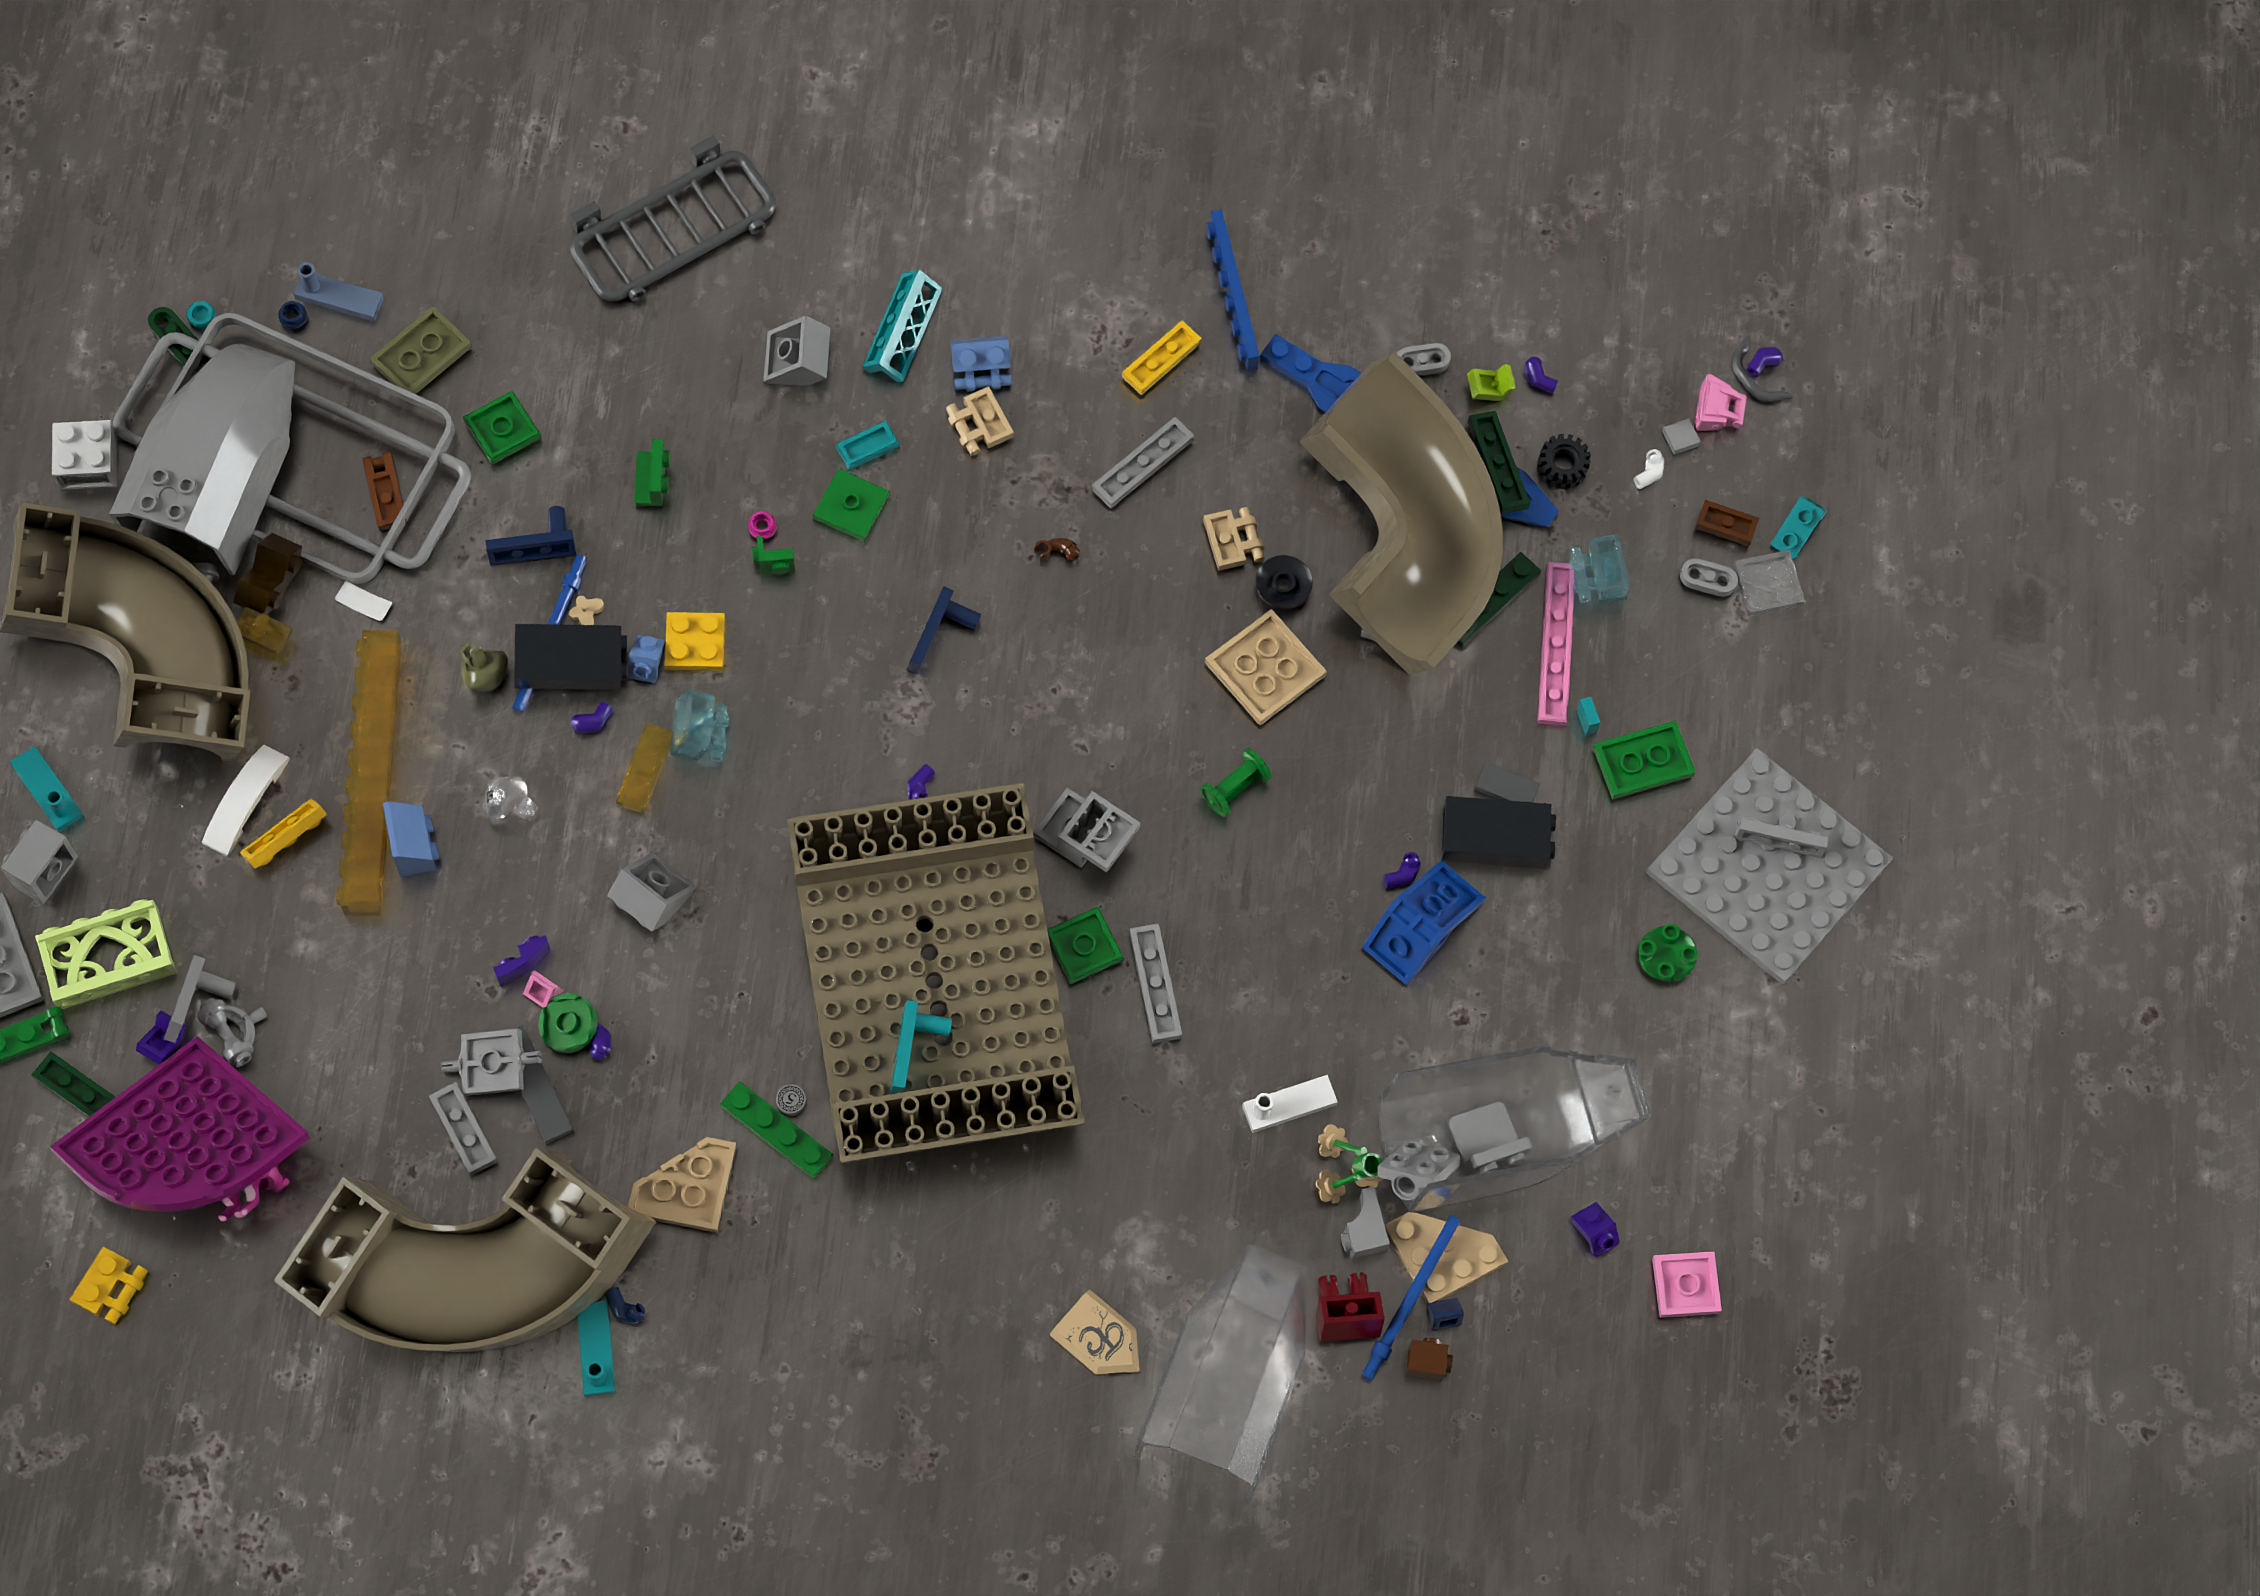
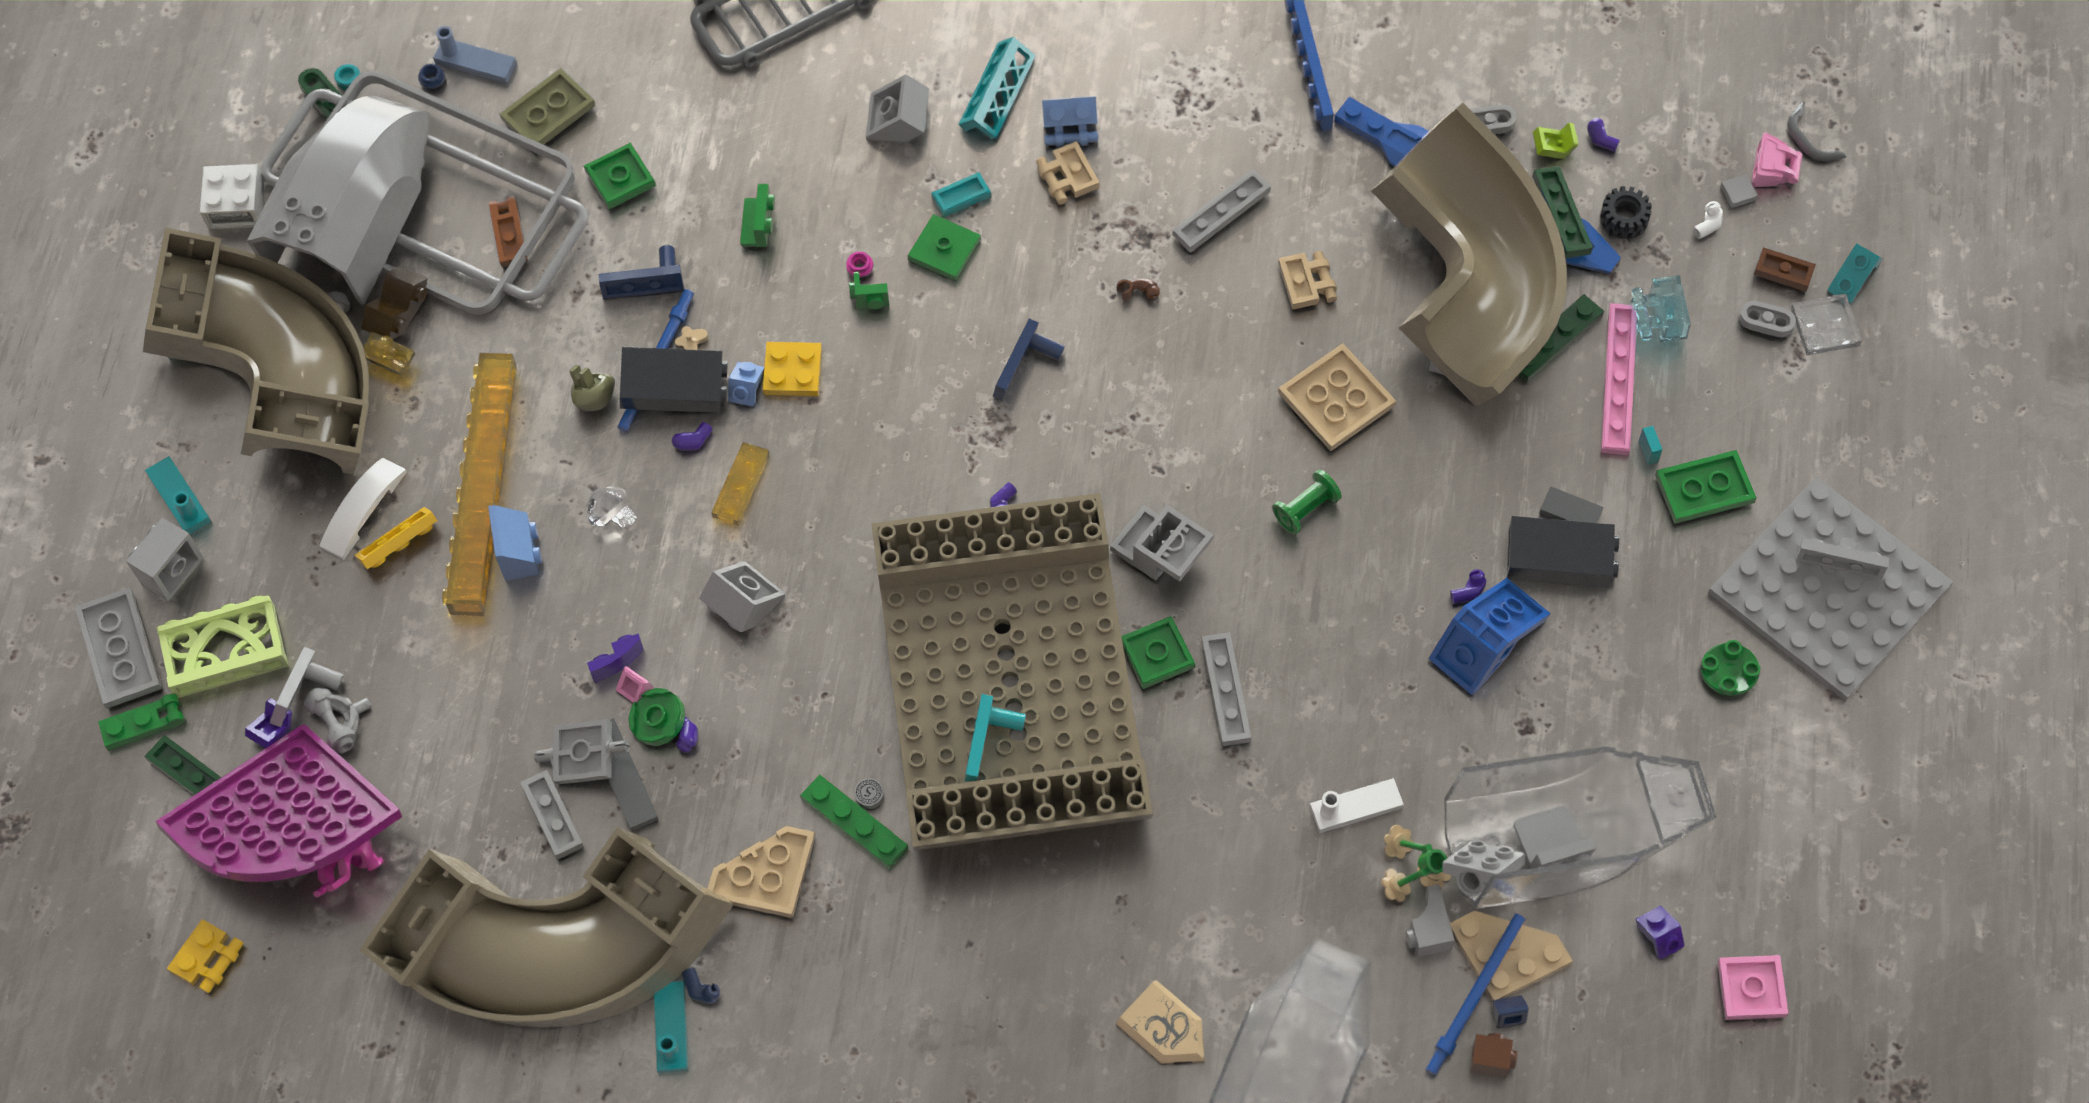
camera: 10 degrees right, 5 degrees down
white sticker [335,581,392,621] -> none
clear light blue brick [670,689,729,762] -> none
yellow plate [1122,320,1202,395] -> none
black dish [1255,555,1313,609] -> none
dark red brick [1316,1272,1385,1342] -> none
dark purple arm [1747,347,1783,376] -> none

